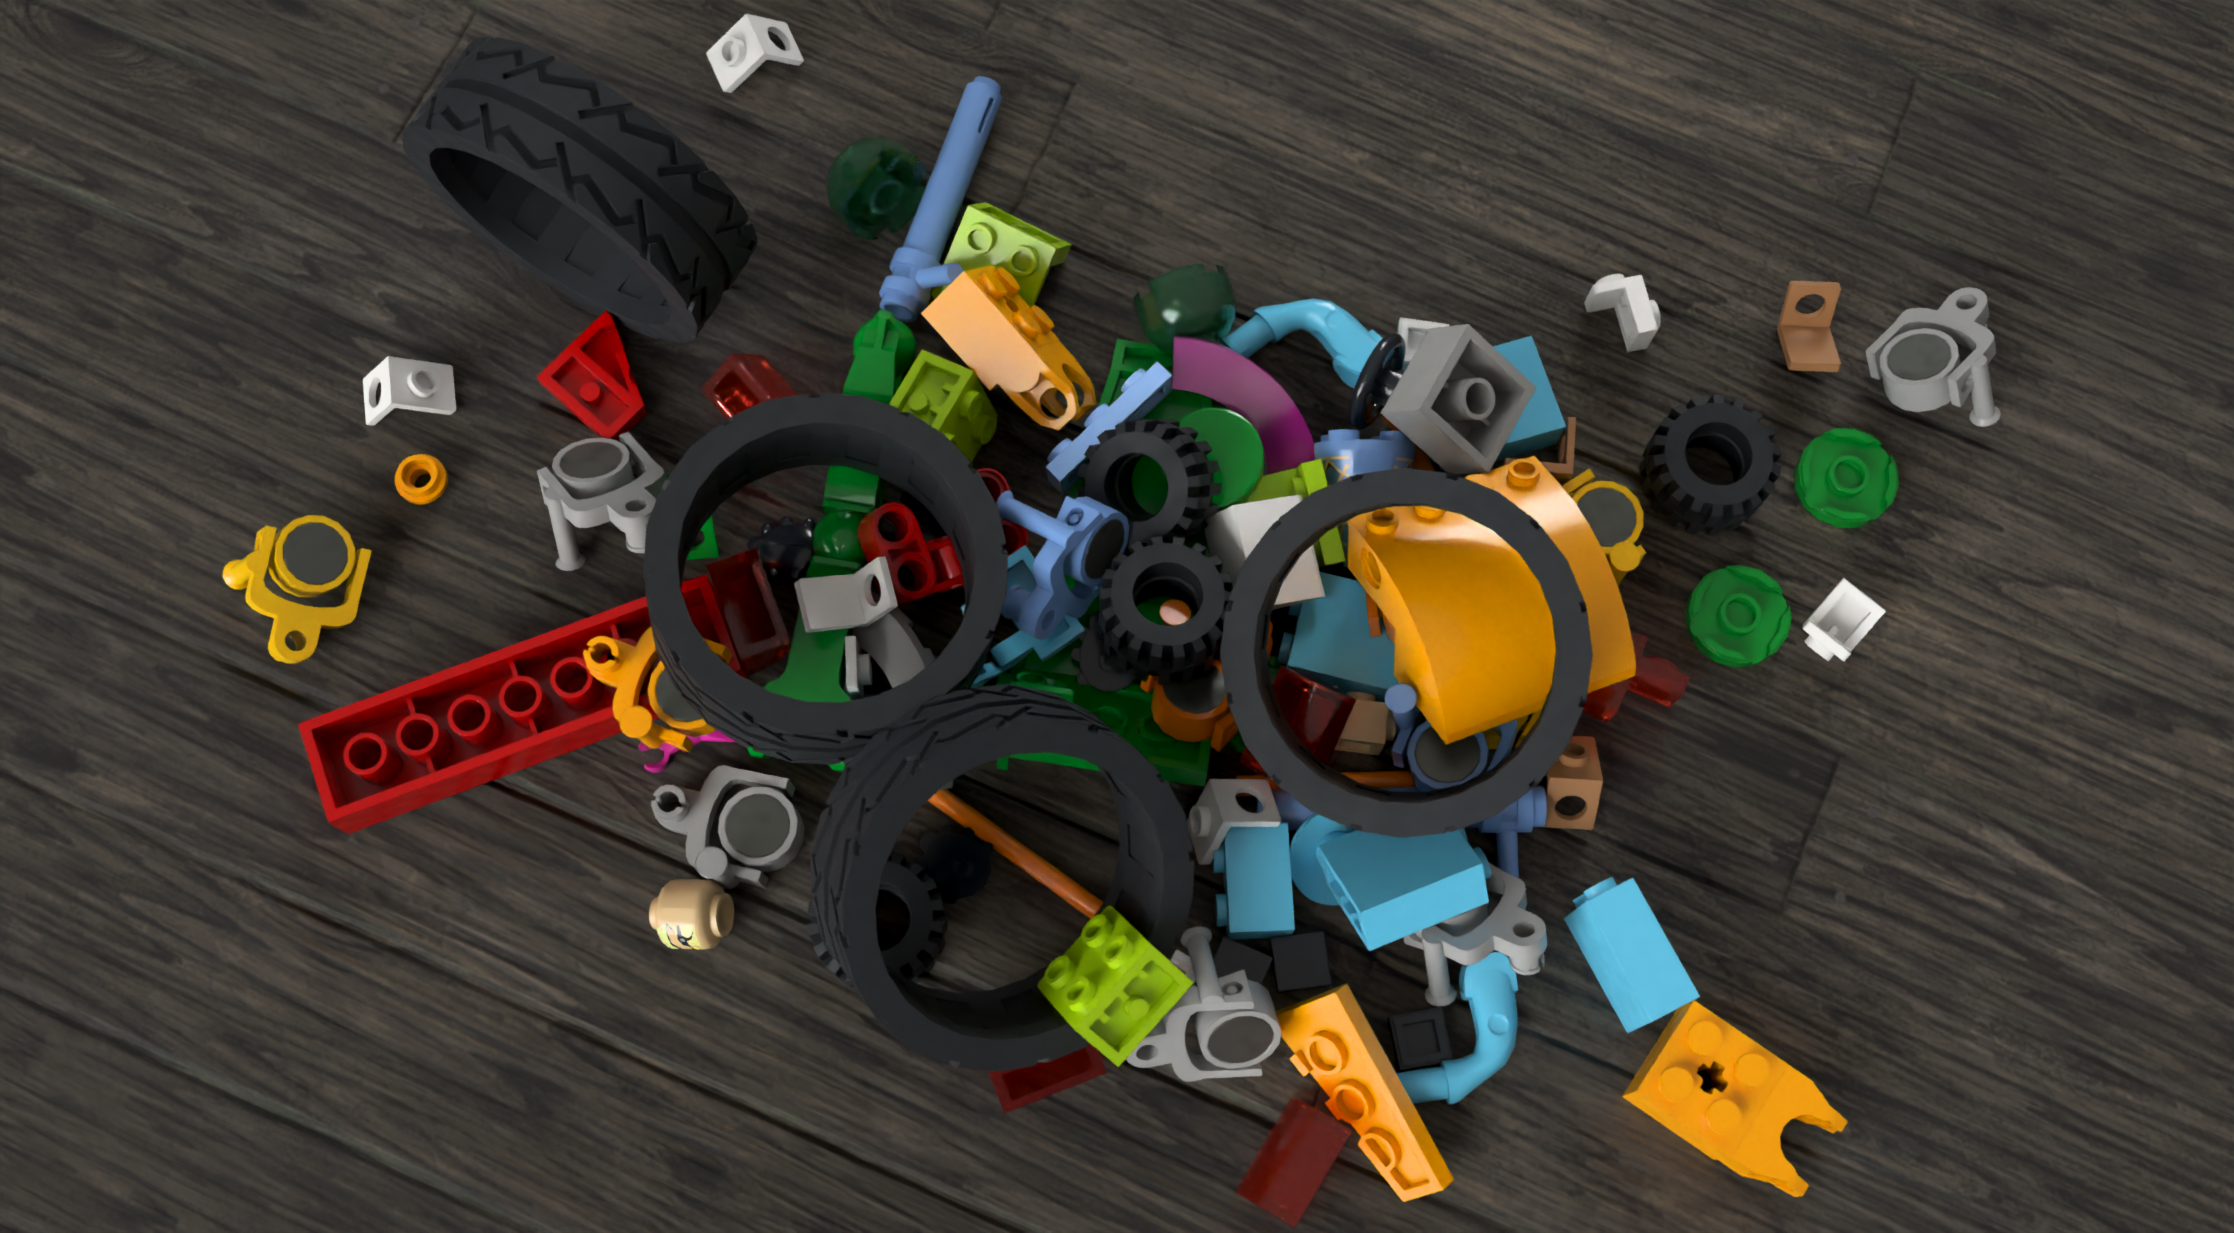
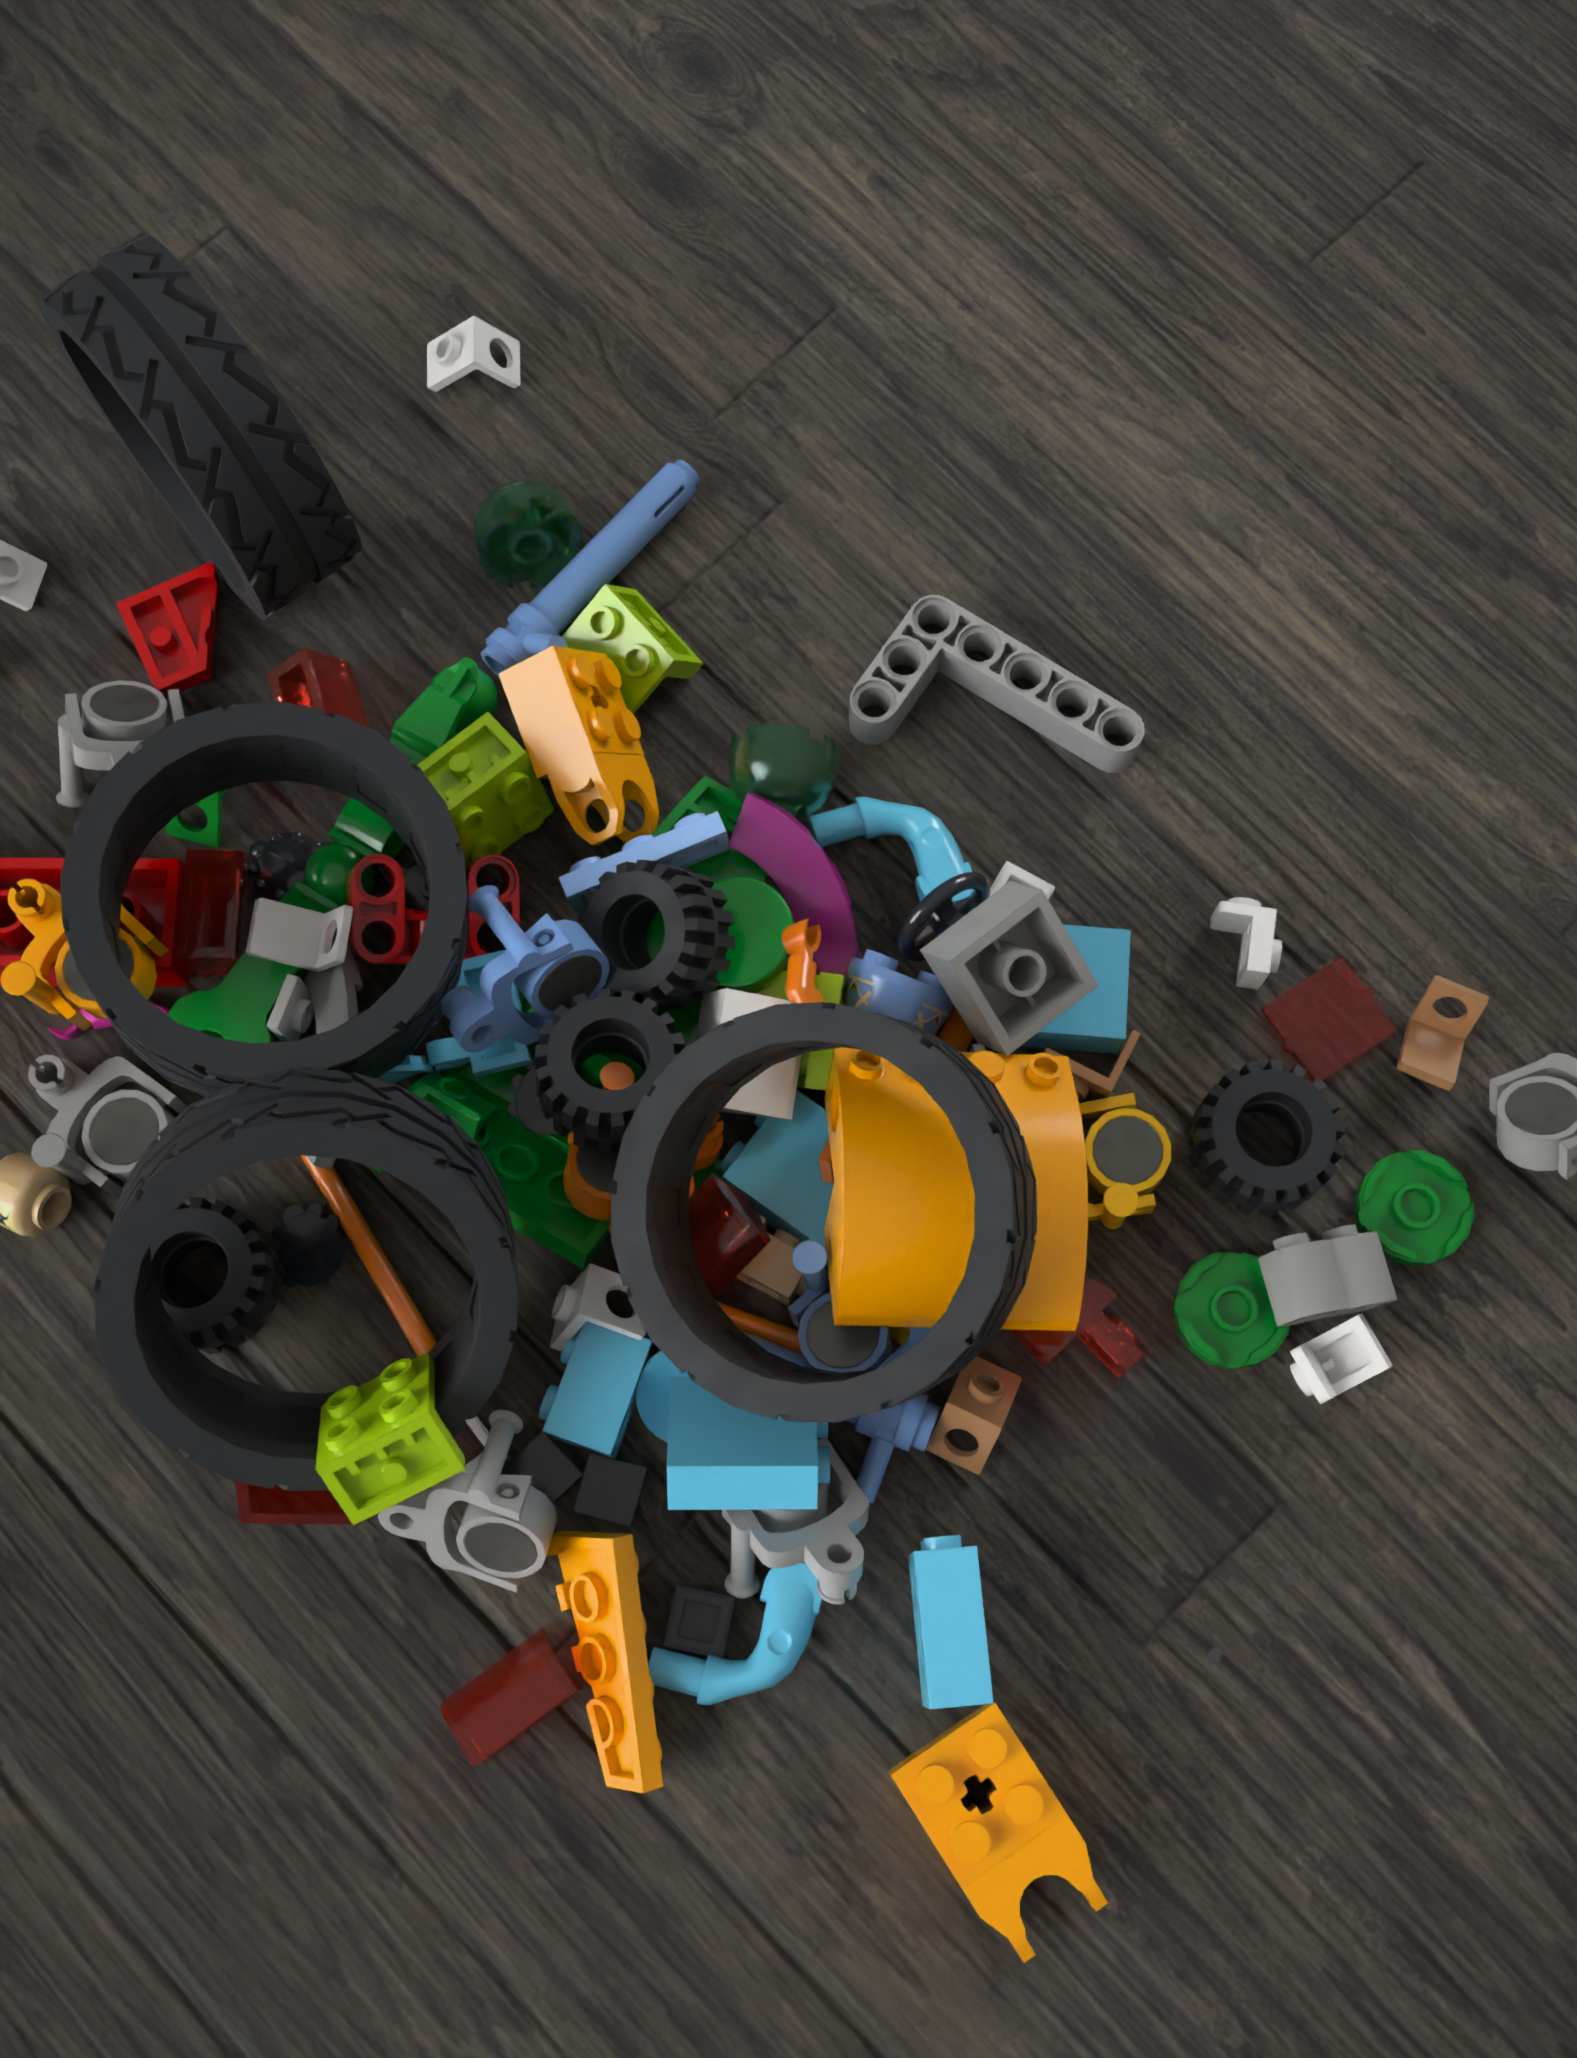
camera: 25 degrees right, 0 degrees up
none -> orange arm [782,919,824,1004]
none -> light grey beam [849,595,1145,773]
none -> light grey brick [1258,1224,1397,1327]
none -> clear red piece [1260,957,1397,1082]

